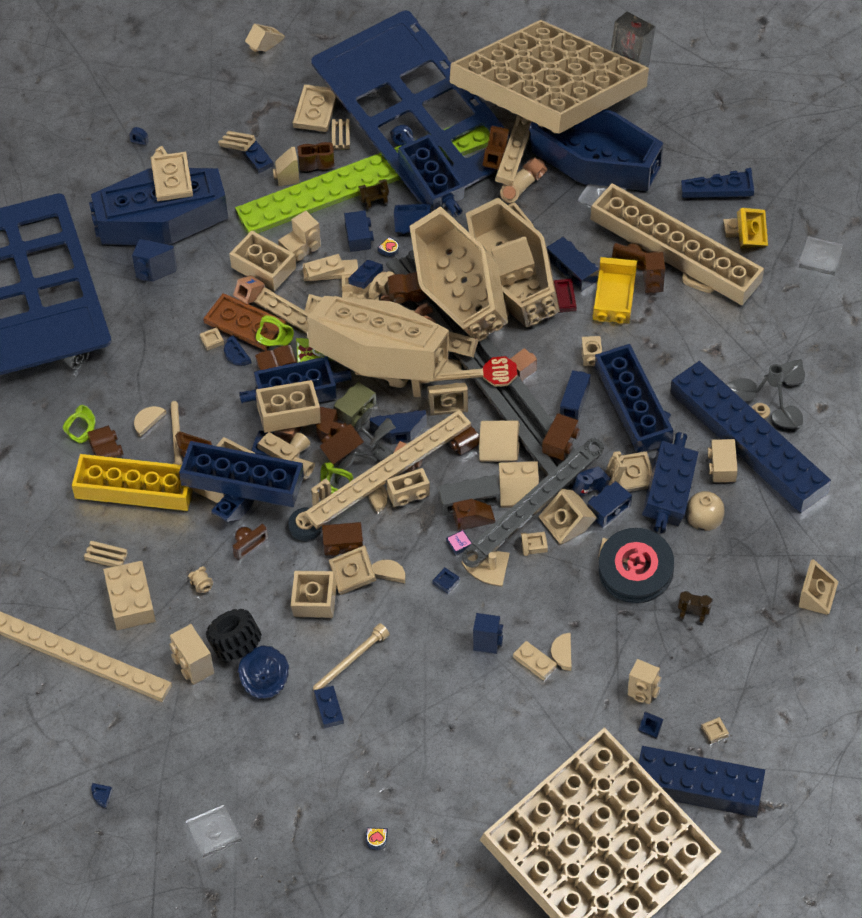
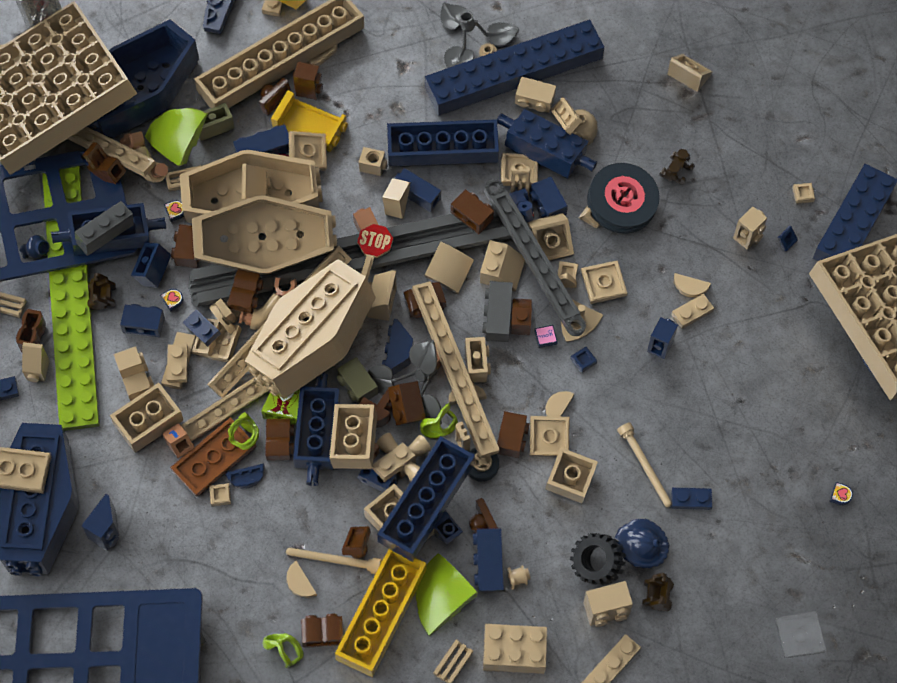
camera: 75 degrees left, 10 degrees up
none -> dark grey brick [75,201,134,256]
none -> lime brick [145,108,207,166]
none -> olive brick [199,103,235,141]
none -> tan plate [289,131,327,171]
none -> tan slope [382,178,411,219]
none -> lime brick [416,553,477,636]
none -> dark blue brick [473,528,503,591]
none -> tan tile [551,97,582,134]
none -> tan plate [581,260,628,304]
none -> dark brown piece [642,573,674,612]

